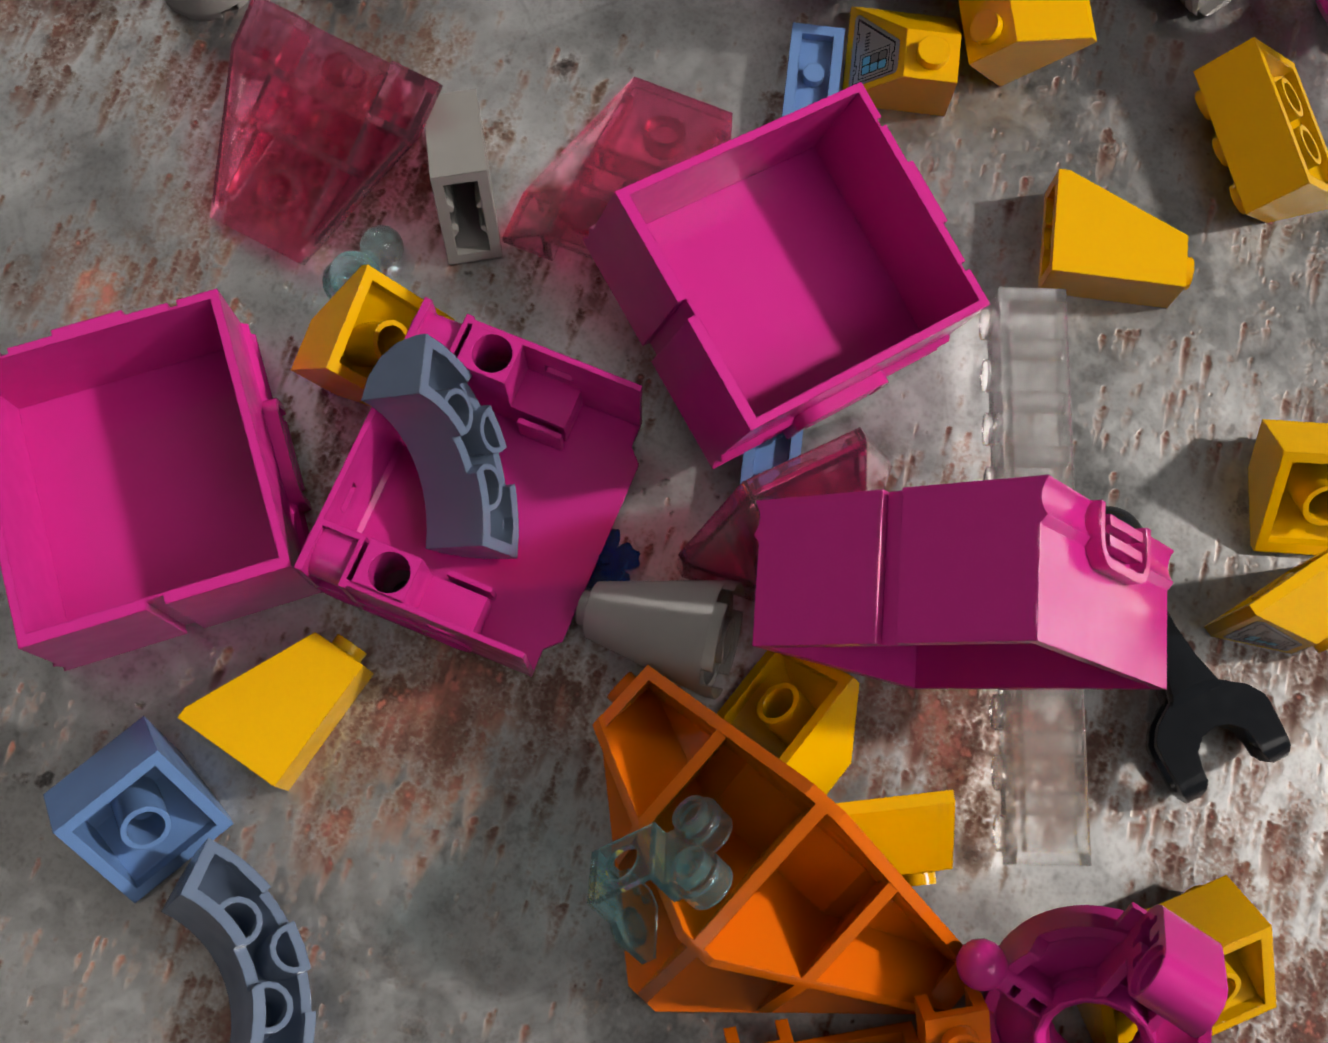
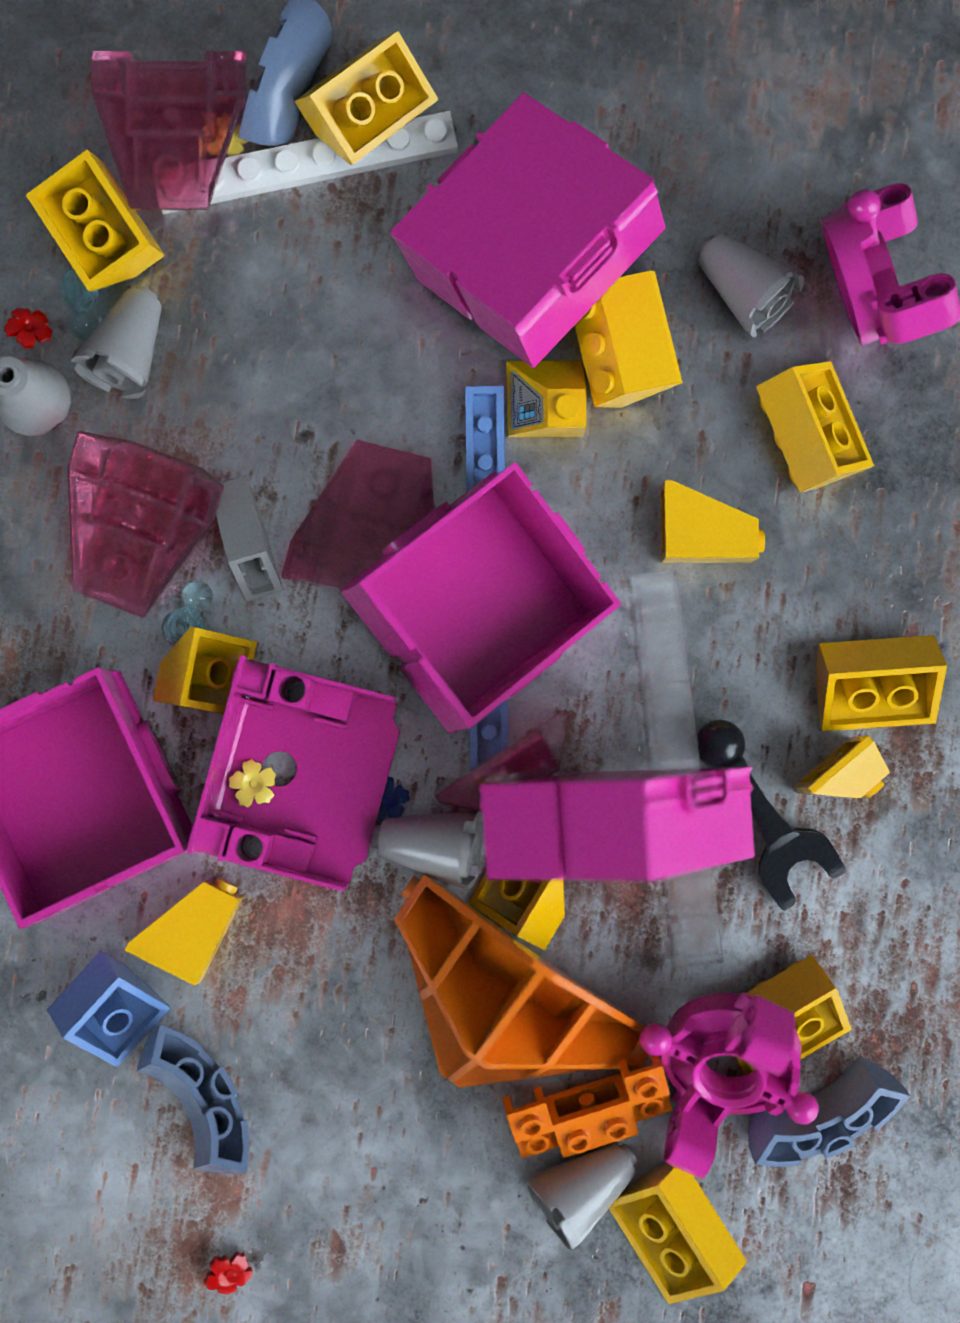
camera: 15 degrees left, 10 degrees up
sand blue brick [361,334,519,559] -> none
clear light blue piece [587,795,733,964] -> none
yellow slope [836,790,955,887] -> none
none -> light yellow plant [229,759,276,808]

